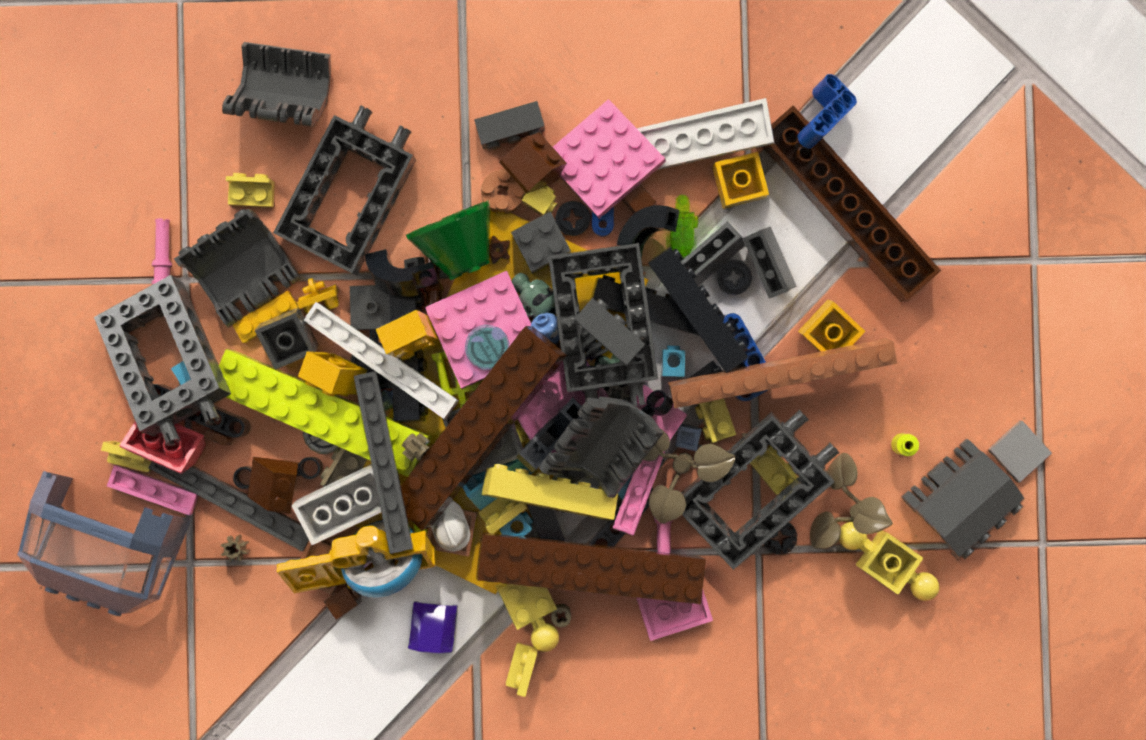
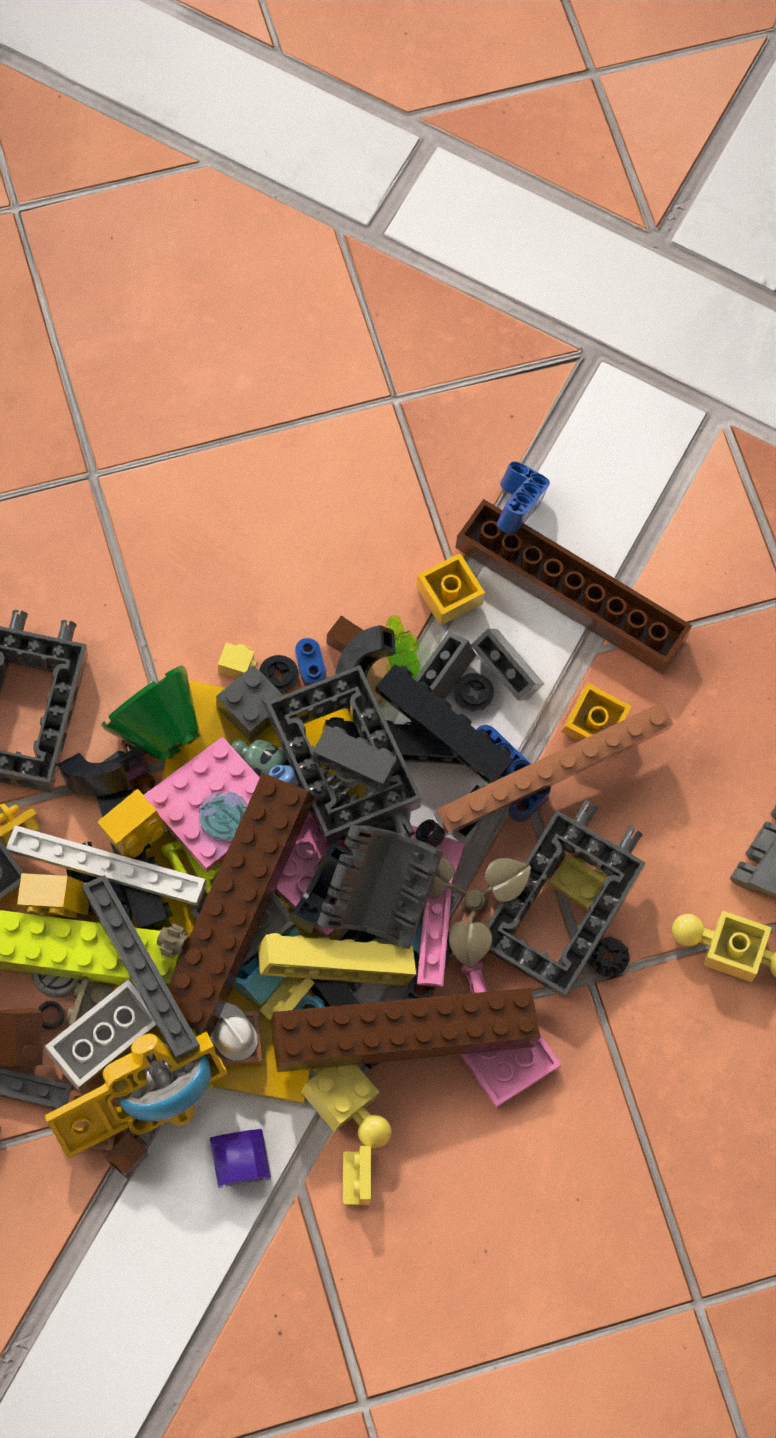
camera: 25 degrees left, 20 degrees down
dark grey plate [350,285,390,330] -> none
dark grey brick [474,101,545,150] -> none
nougat plate [481,169,525,214] -> none
reddish brown plate [489,236,510,264] -> none
reddish brown slope [499,132,567,194] -> none
dark tan bush [551,604,571,627] -> none
bright pink plate [553,99,666,219] -> none
white plate [637,98,775,170] -> none
medium azure brick [661,346,685,377] -> none
sand blue plate [675,424,702,451] -> none
light yellow bracket [695,399,736,443] -> none
dark tan plant [810,452,893,549] -> none
neon yellow brick [891,433,919,456] -> none

